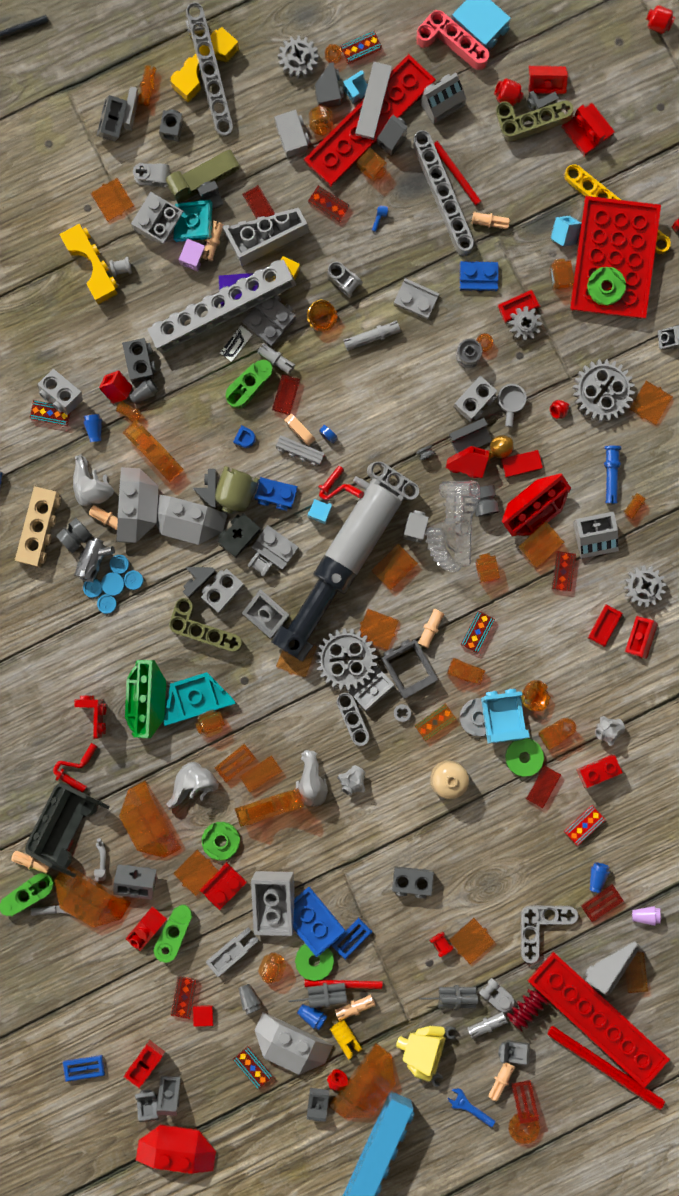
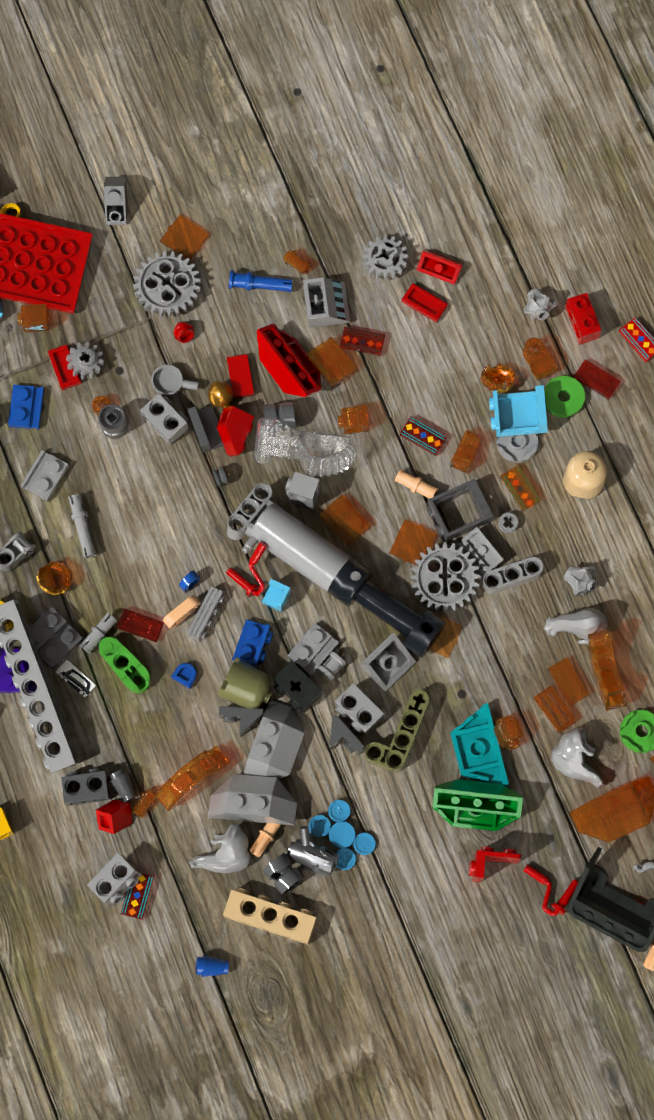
camera: 80 degrees left, 10 degrees down
blue cone [83,414,102,442] -> none
bright green tile [587,267,626,306] -> none

